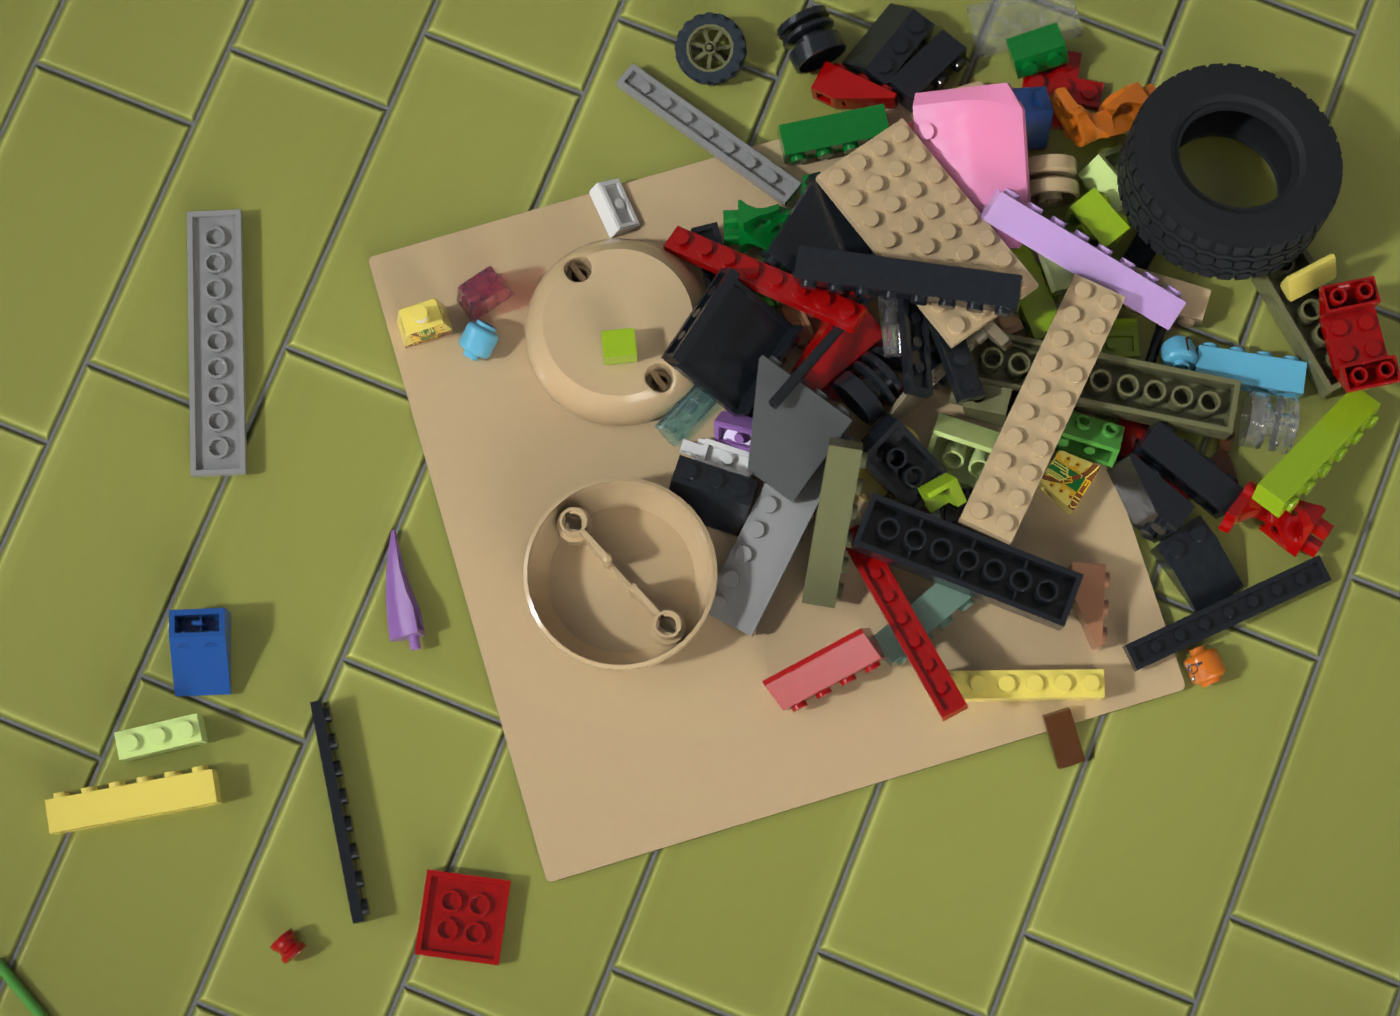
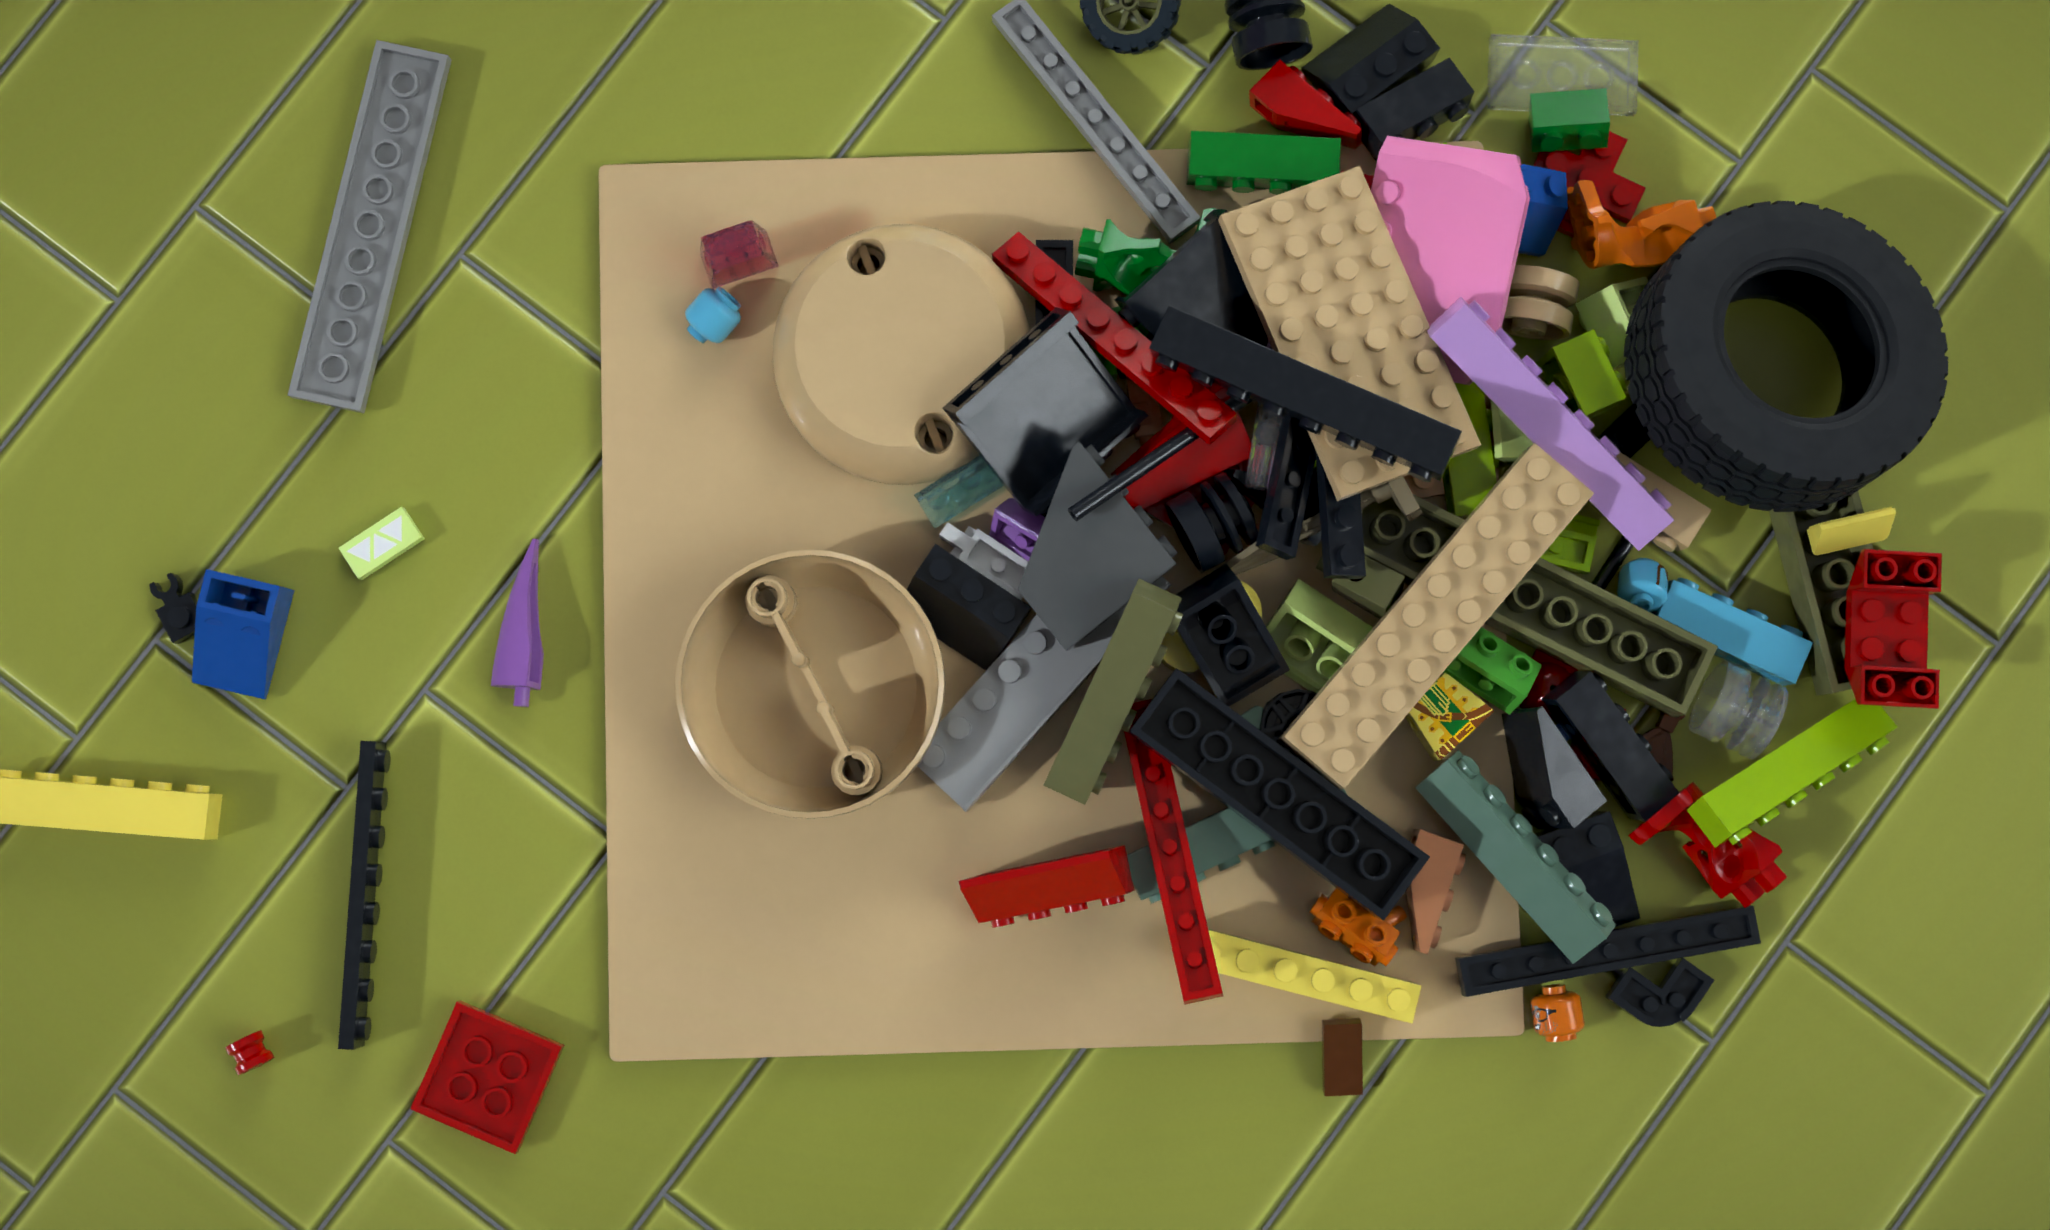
camera: 15 degrees right, 5 degrees up
yellowish green brick [114,713,209,762] -> none
light yellow torso [397,298,454,348] -> none
white slope [589,178,640,238] -> none
lime panel [601,328,637,365] -> none
lime panel [918,473,967,512] -> none
none -> black plate [149,573,198,644]
none -> yellowish green tile [339,507,425,580]
none -> orange brick [1309,888,1407,967]
none -> sand green brick [1415,750,1616,964]
none -> black plate [1605,958,1715,1027]

